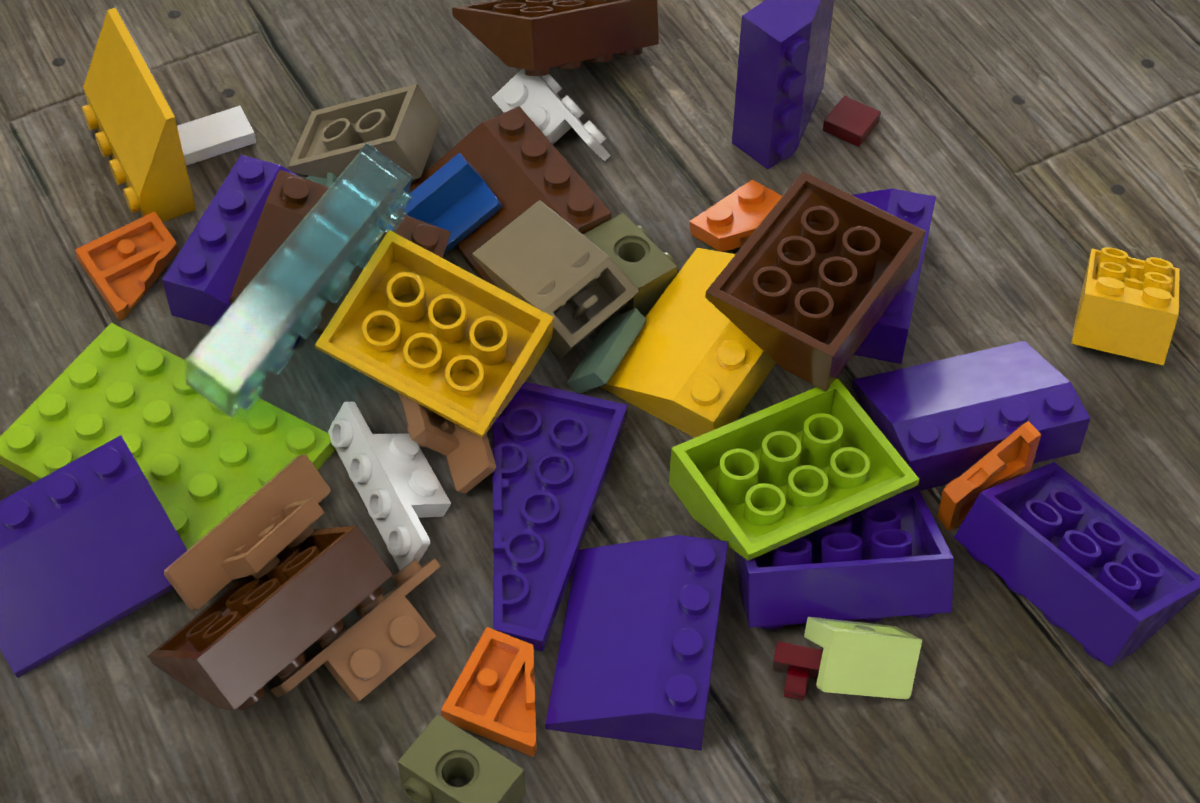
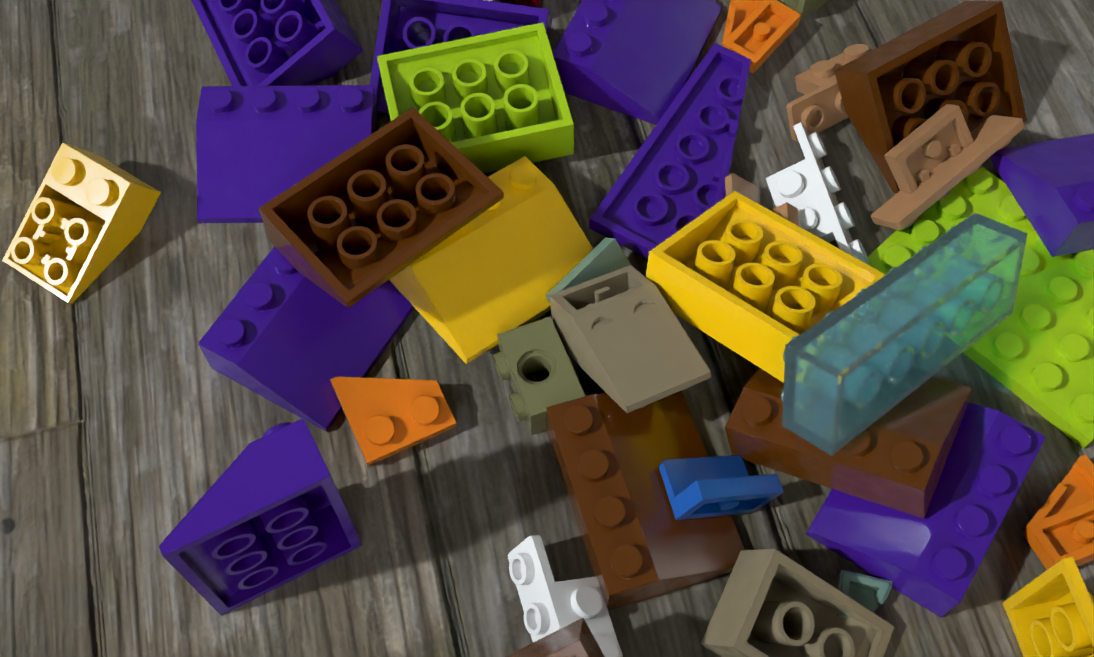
camera: 165 degrees left, 10 degrees up
orange wing [937,421,1041,531] -> none

